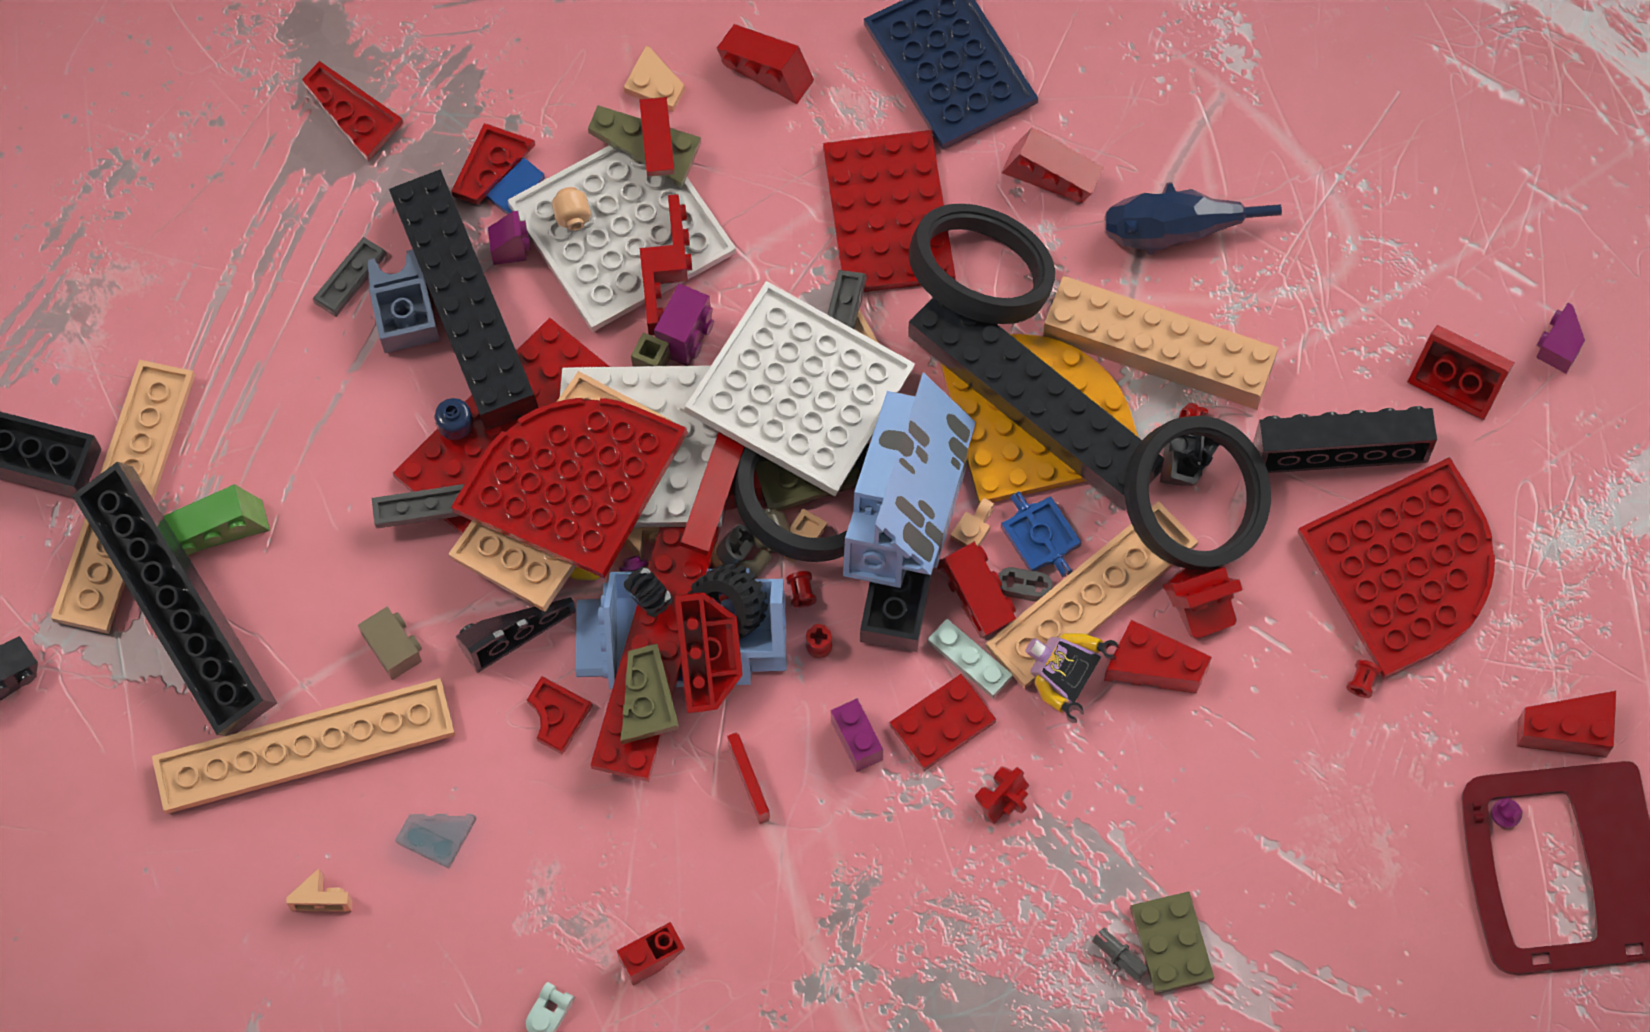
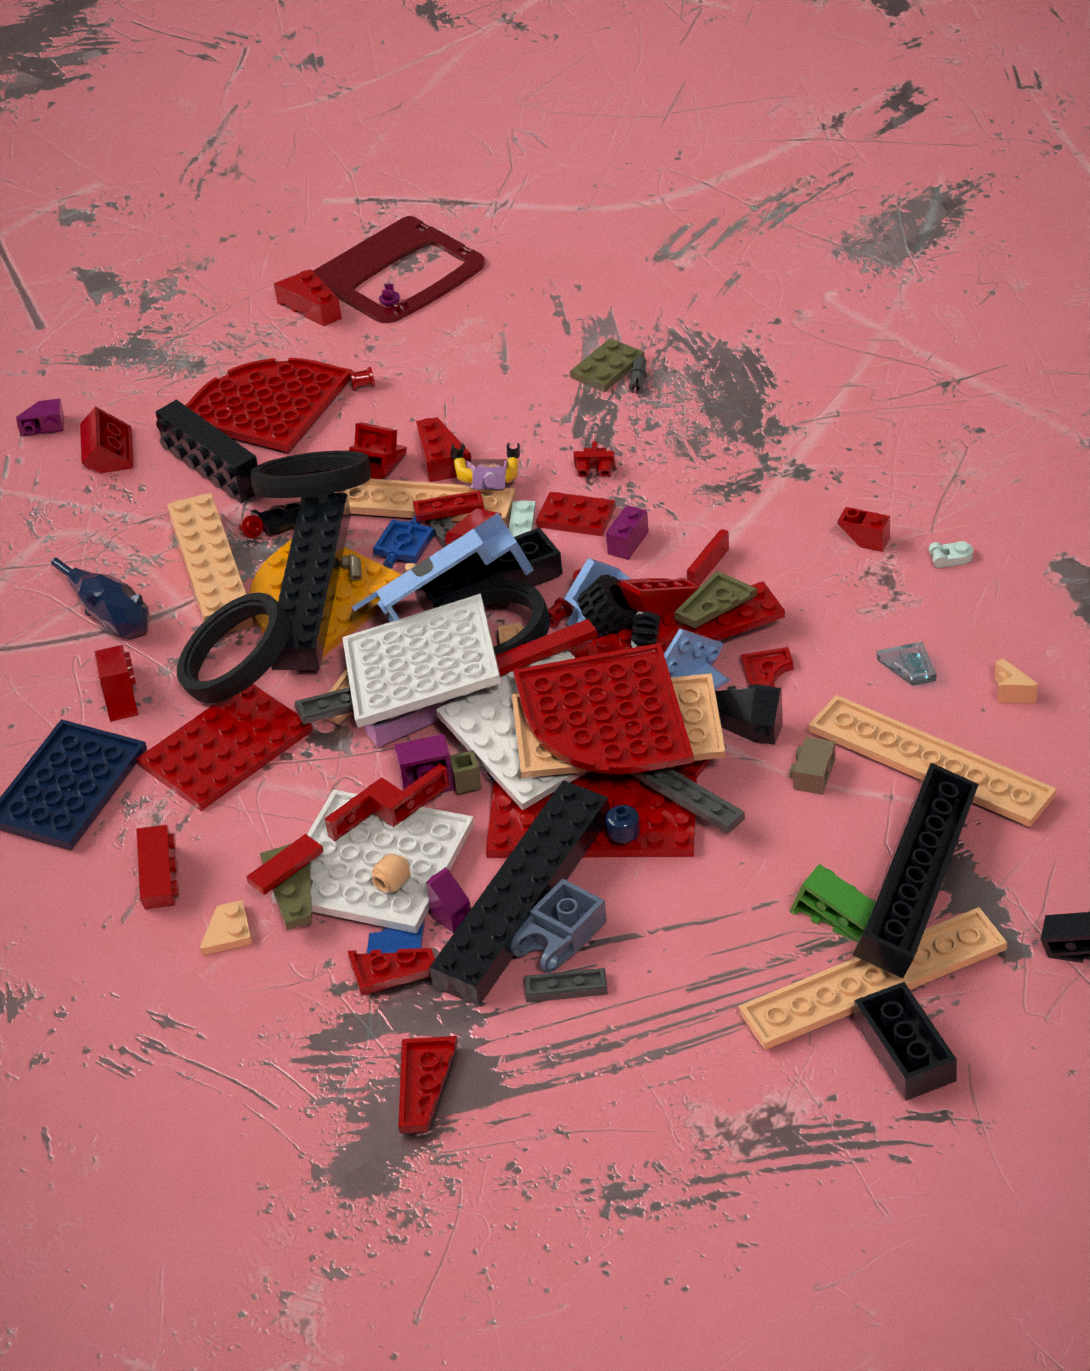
camera: 125 degrees left, 25 degrees down
none -> dark tan arm [341,554,362,581]
none -> red tile [413,491,485,522]

